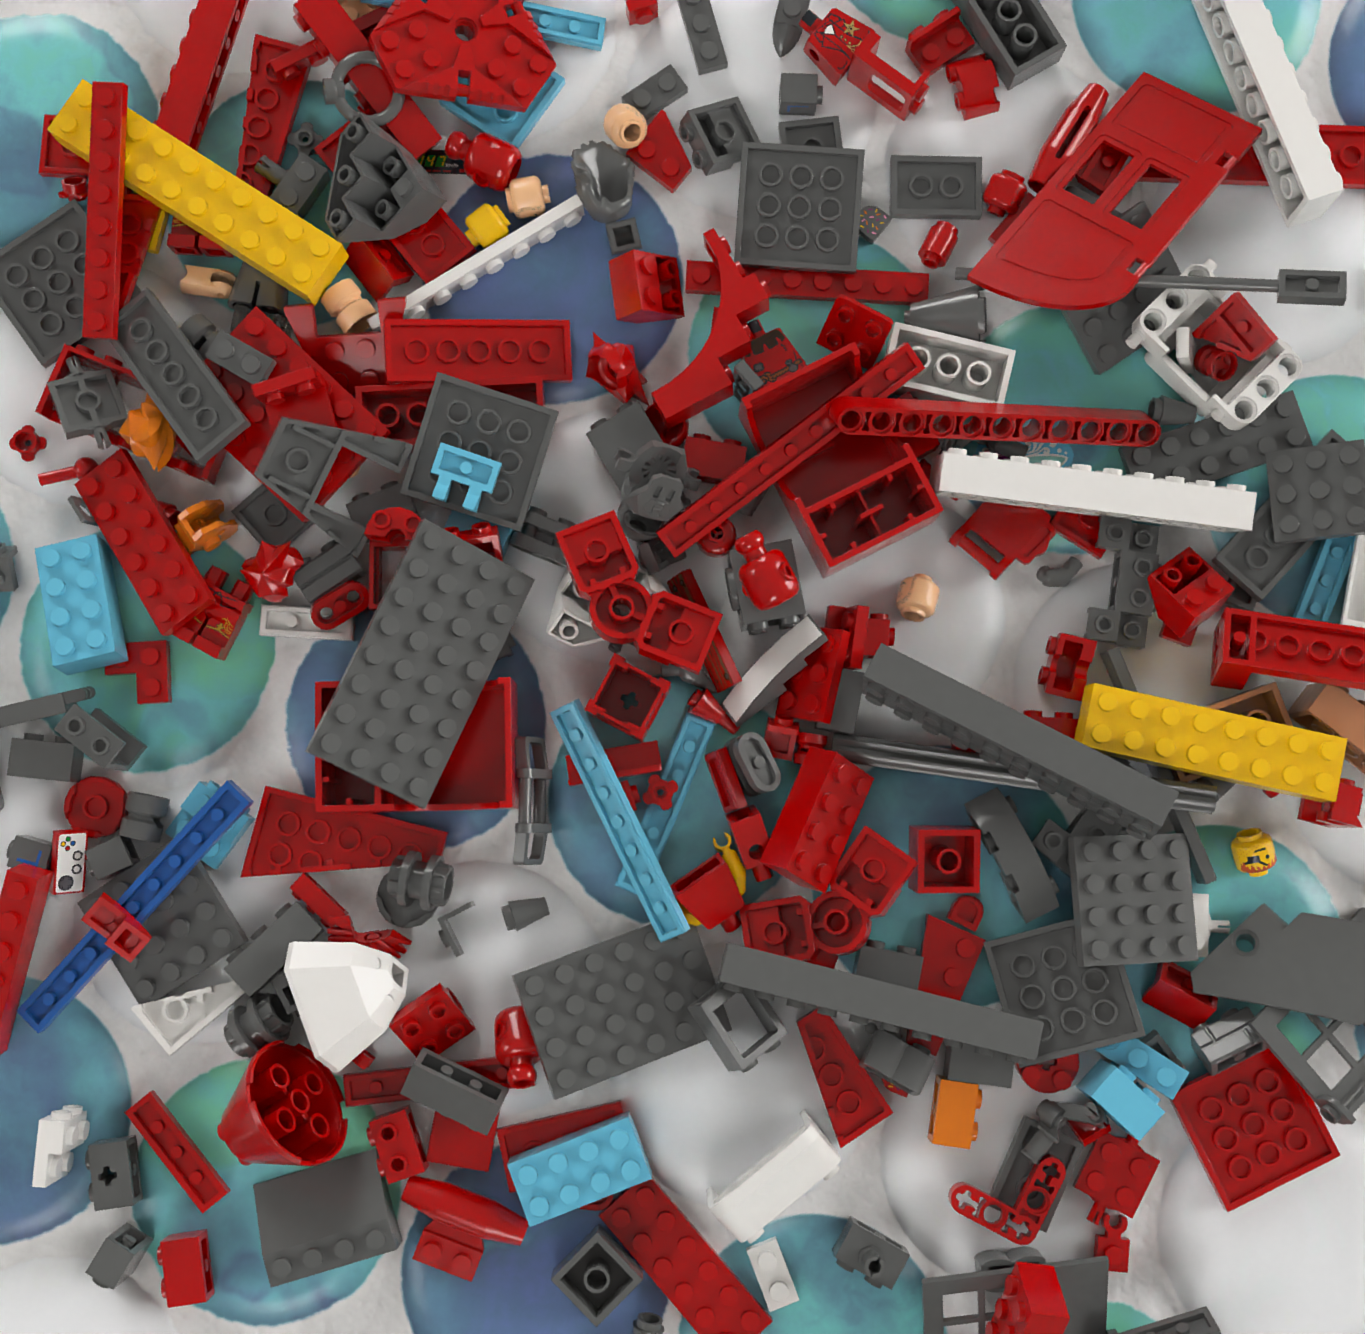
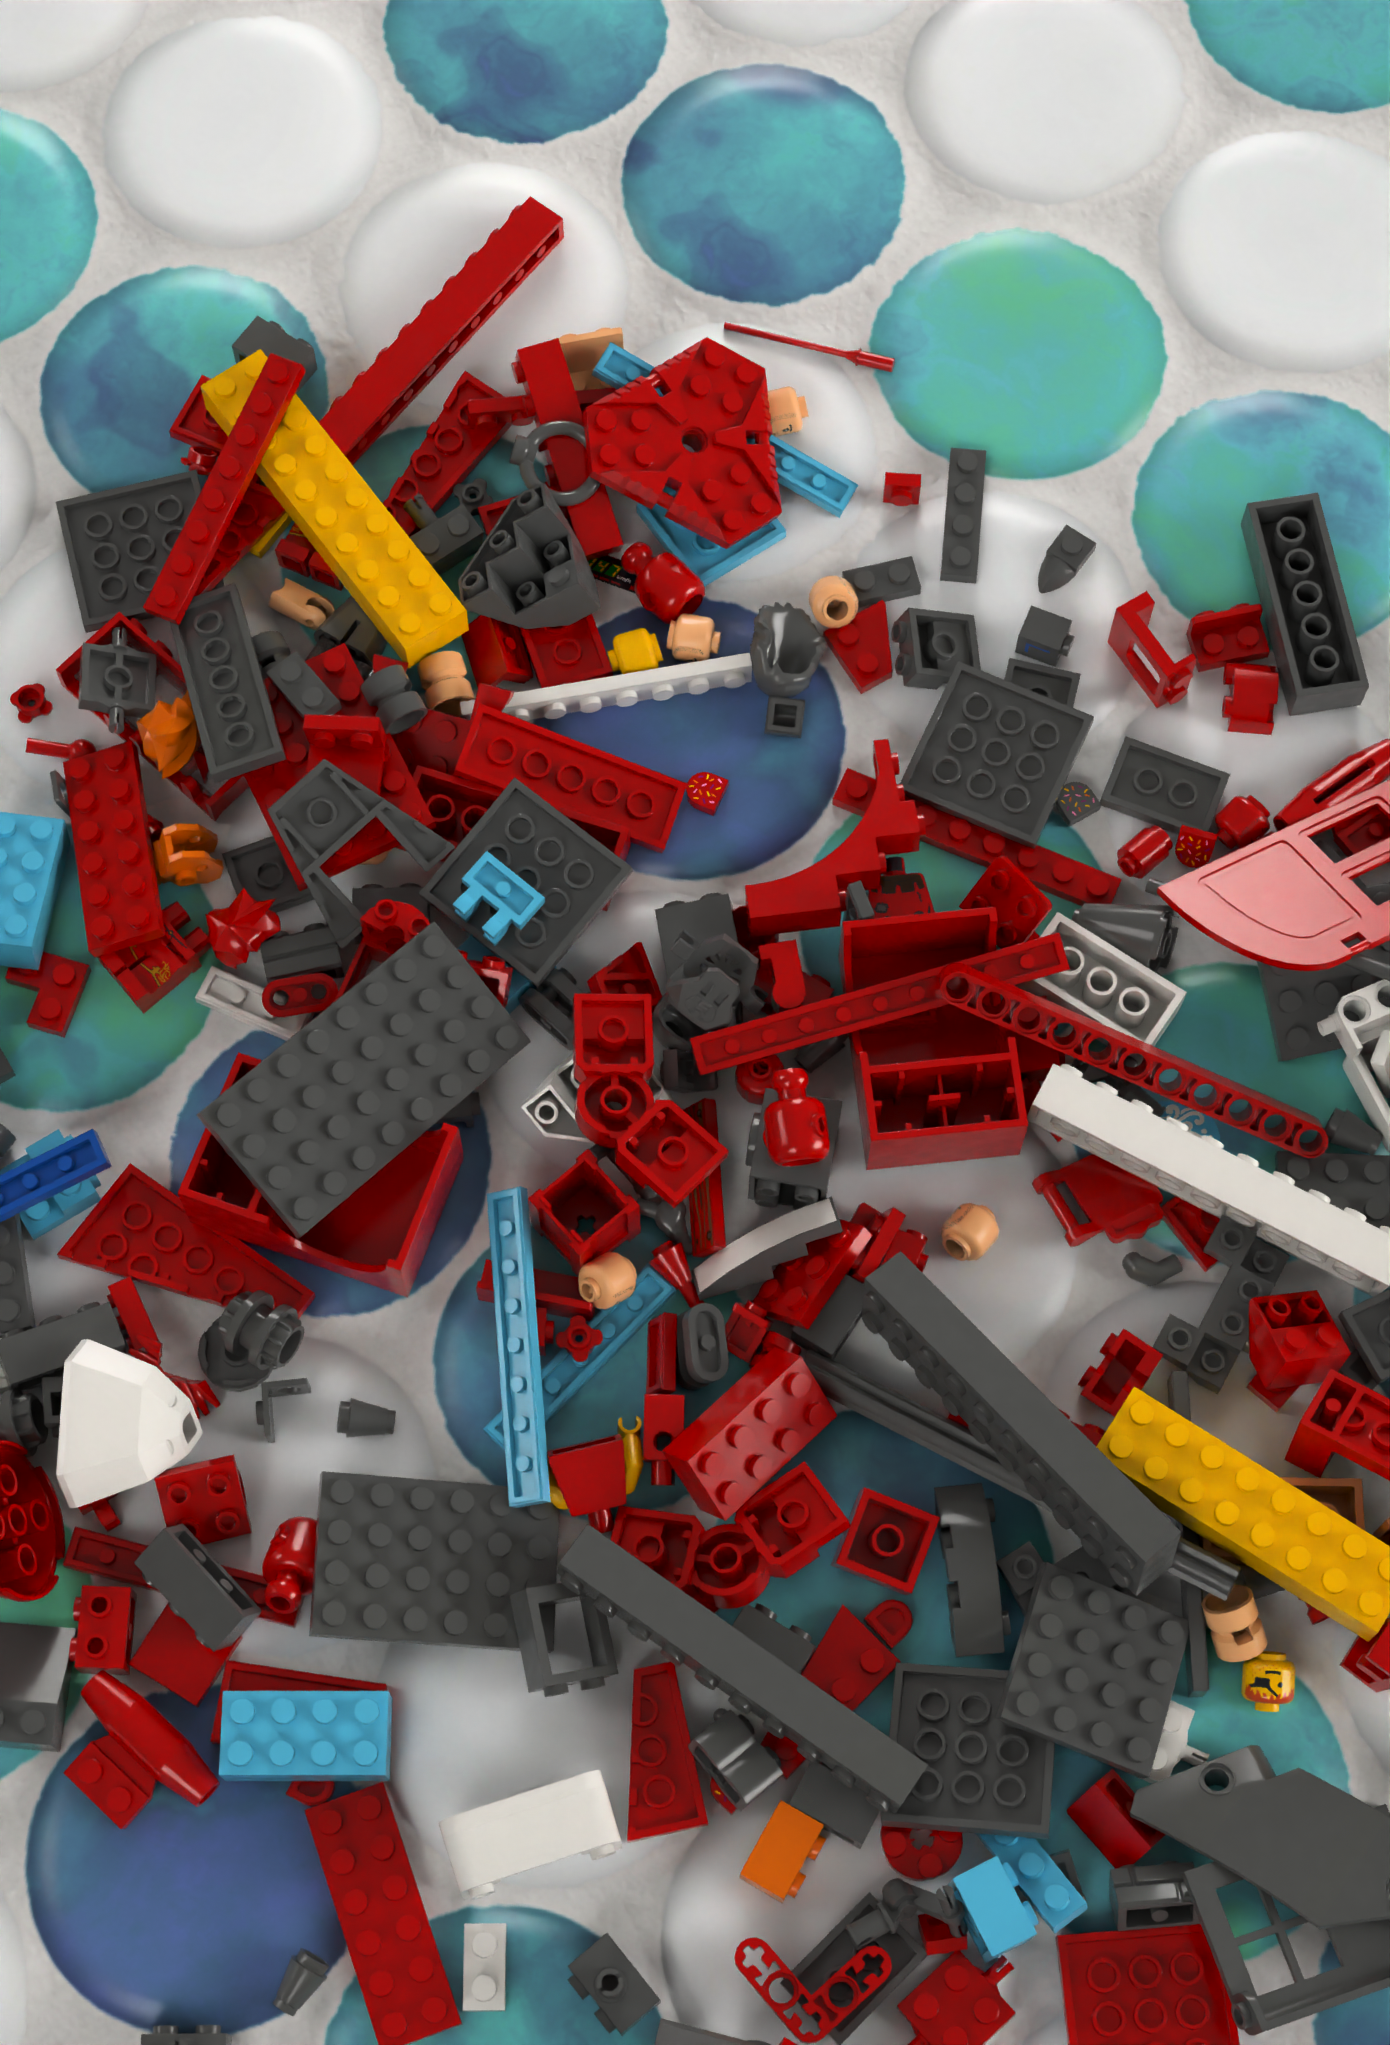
camera: 25 degrees right, 15 degrees down
dark grey bar [513,736,552,865] -> none
dark grey brick [551,1224,643,1327] -> none
red hair [586,332,649,406] -> none
red slope [608,249,685,324] -> none
red torso [798,8,875,86] -> none
none -> dark grey brick [232,315,317,394]
none -> dark grey wheel [360,664,428,735]
none -> light nougat head [578,1252,637,1310]
none -> red wing [587,942,663,1013]
none -> red tile [686,772,729,816]
none -> red leg [757,939,806,1013]
none -> red tile [1175,825,1218,868]
none -> light nougat wheel [1201,1585,1268,1662]

